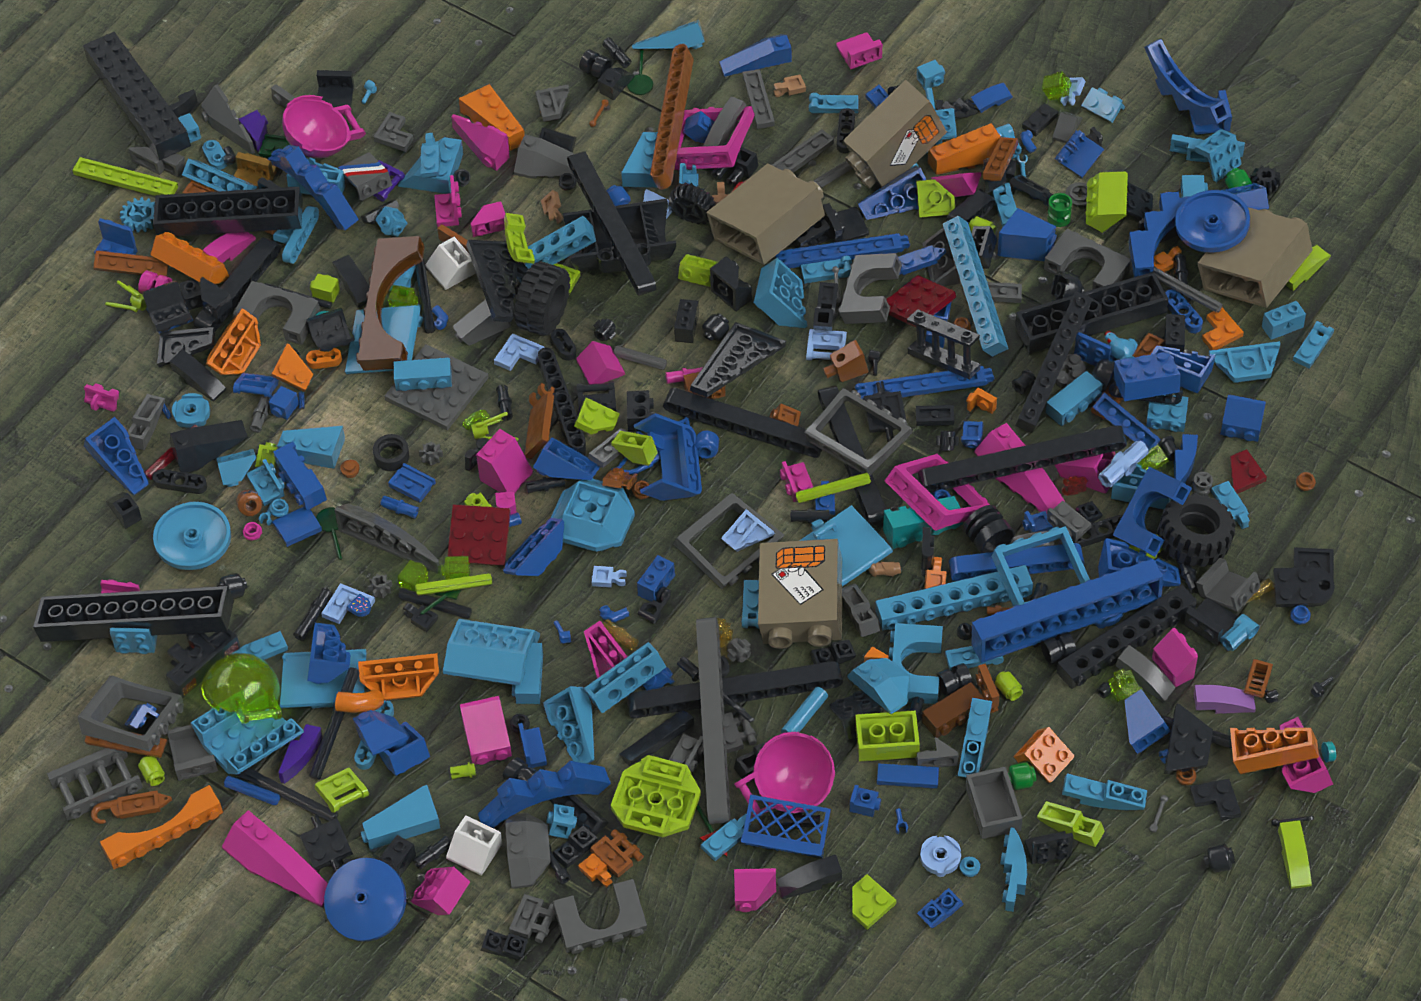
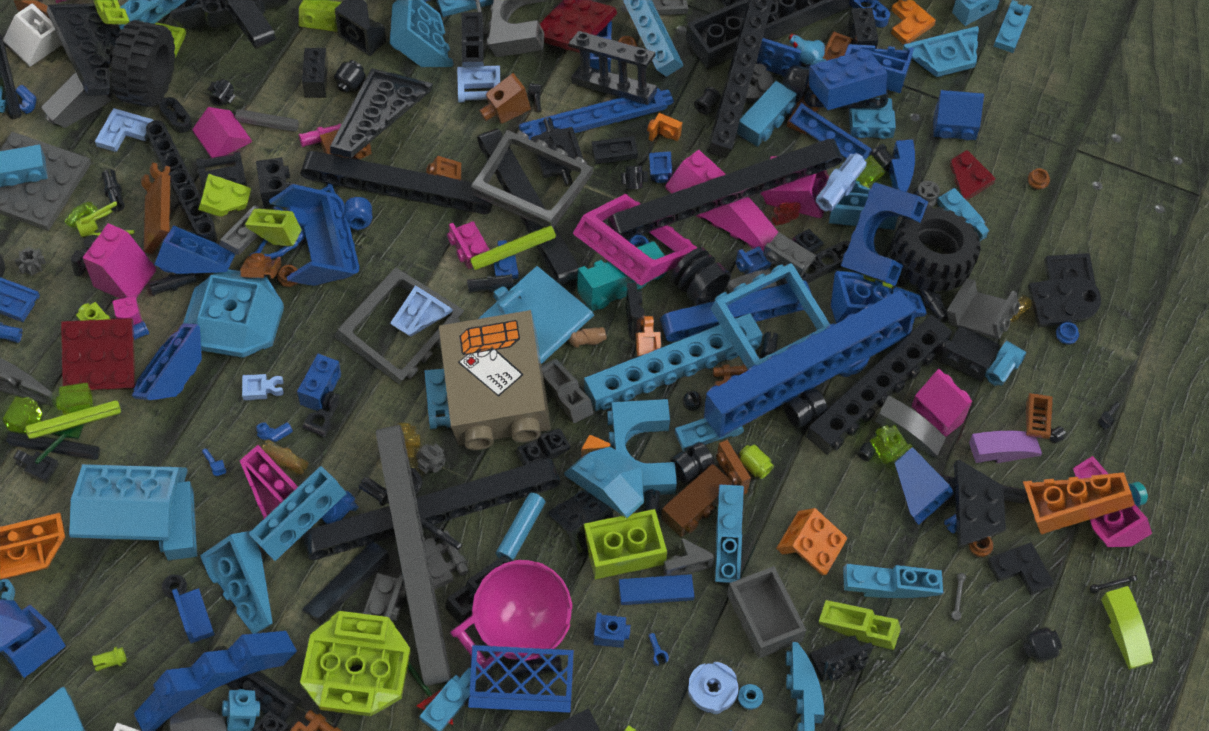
camera: 15 degrees left, 5 degrees up
dark pink slope [460,696,512,765] -> none
black wheel [502,757,537,781] -> none
green head [1008,762,1036,791] -> none

